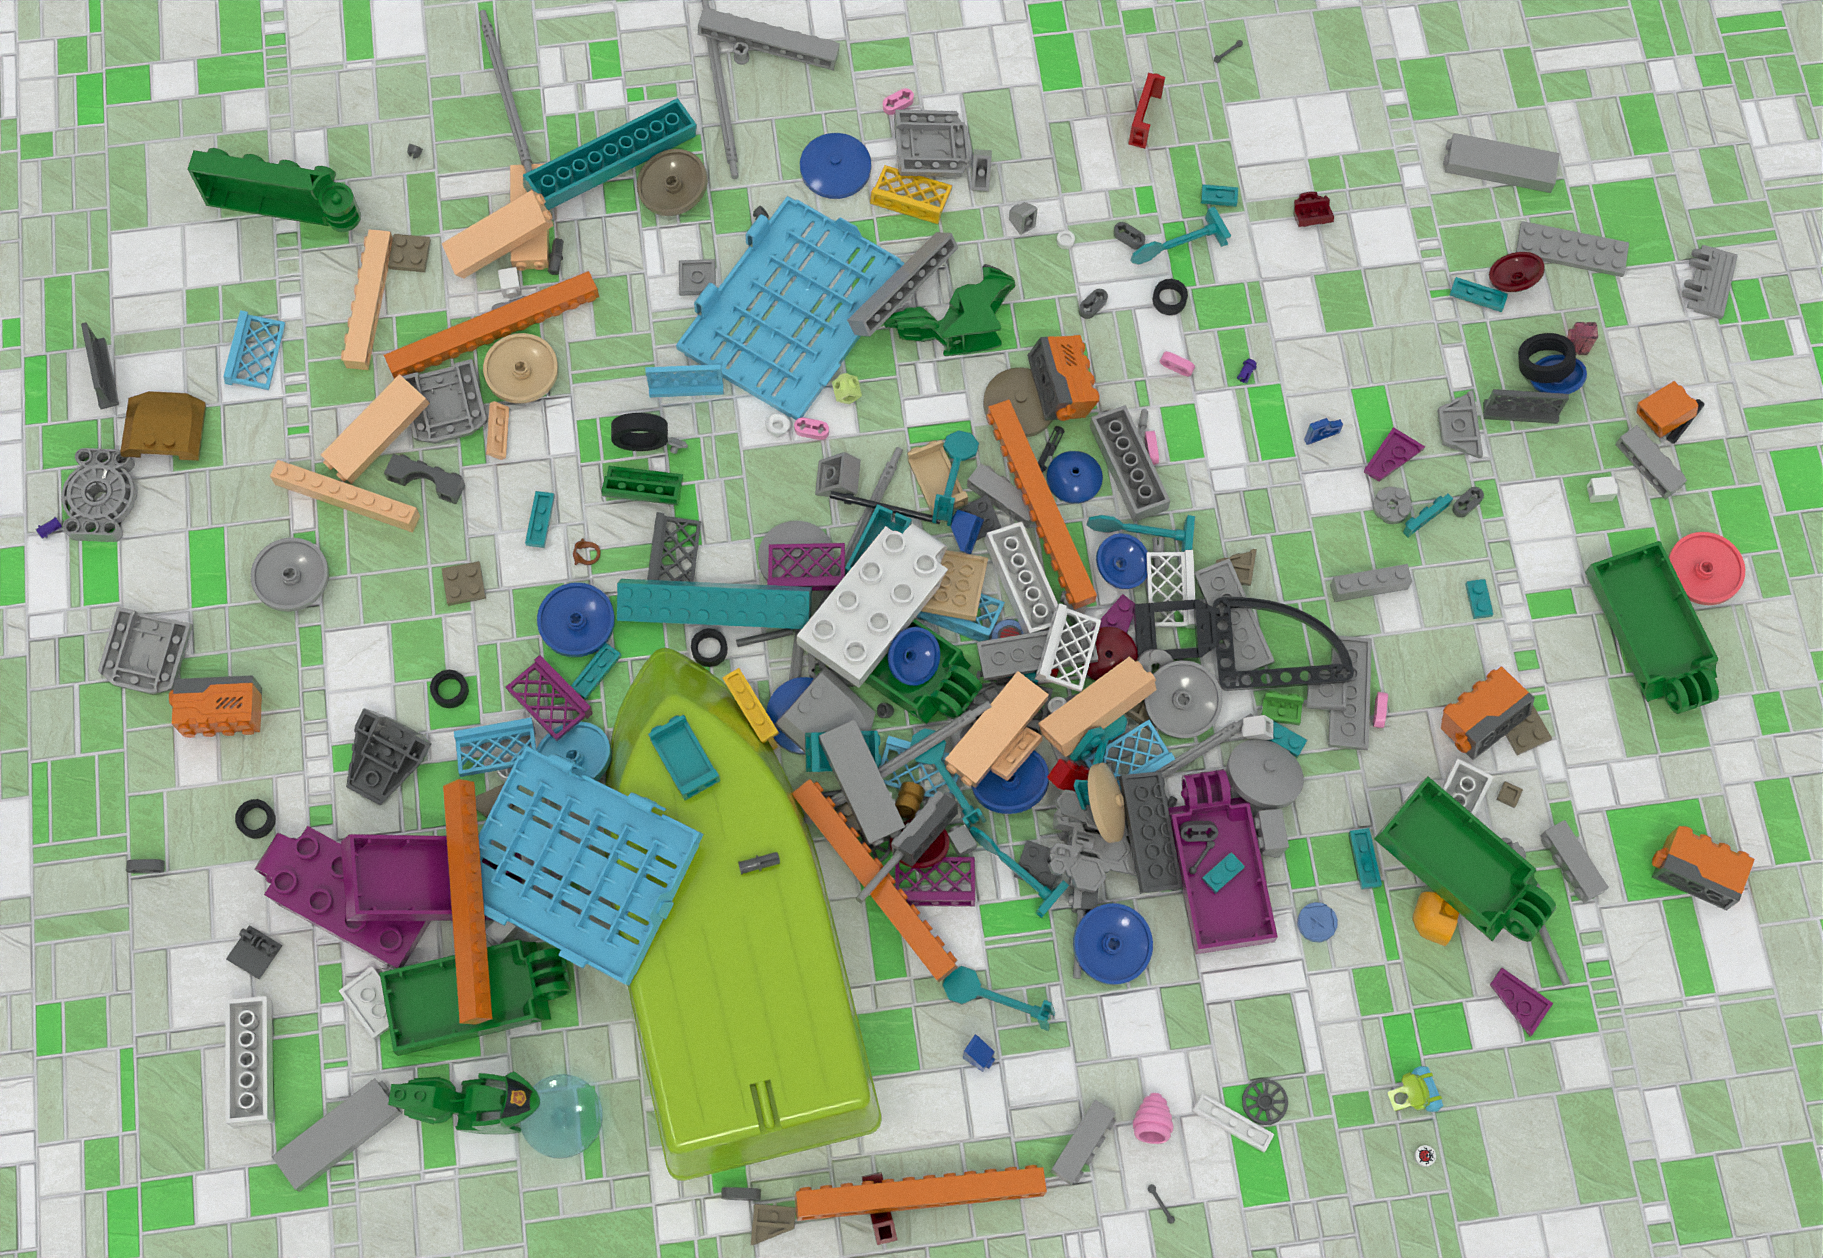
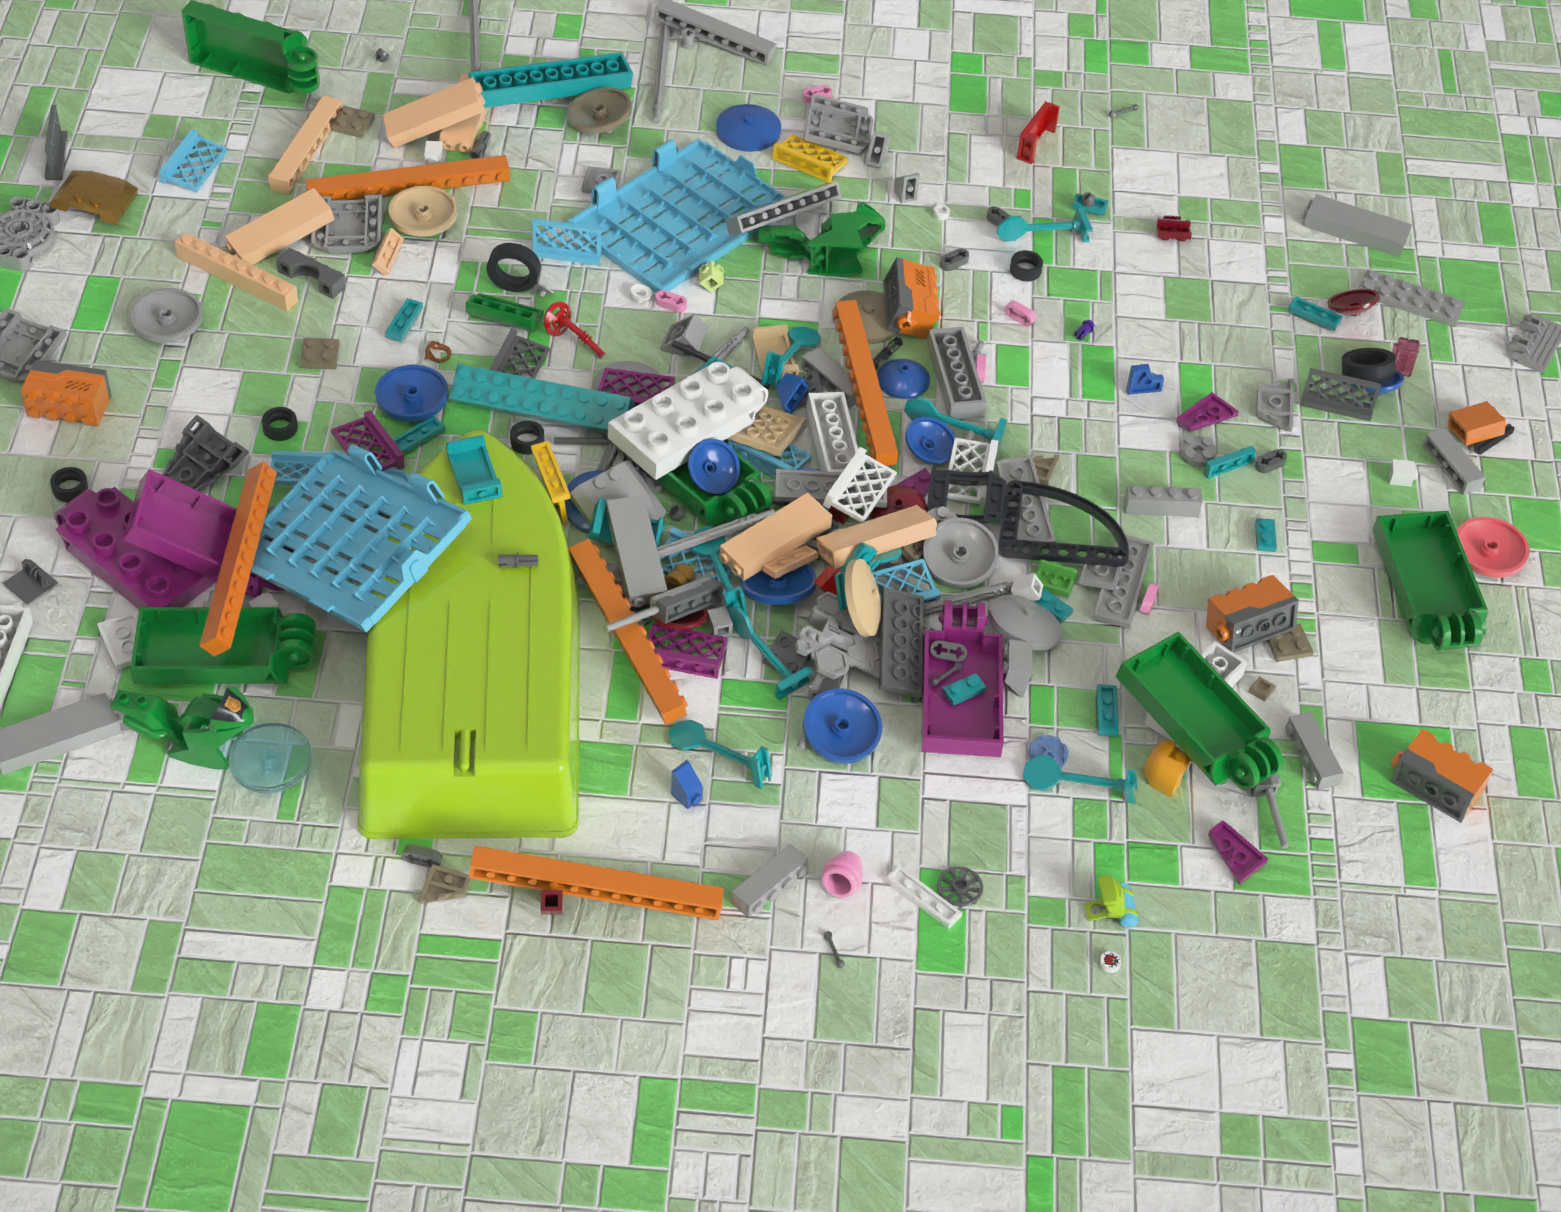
camera: 10 degrees right, 20 degrees down
none -> red dish [544,301,605,358]
none -> teal piece [1023,755,1138,804]
none -> dark grey hinge [1081,192,1095,207]

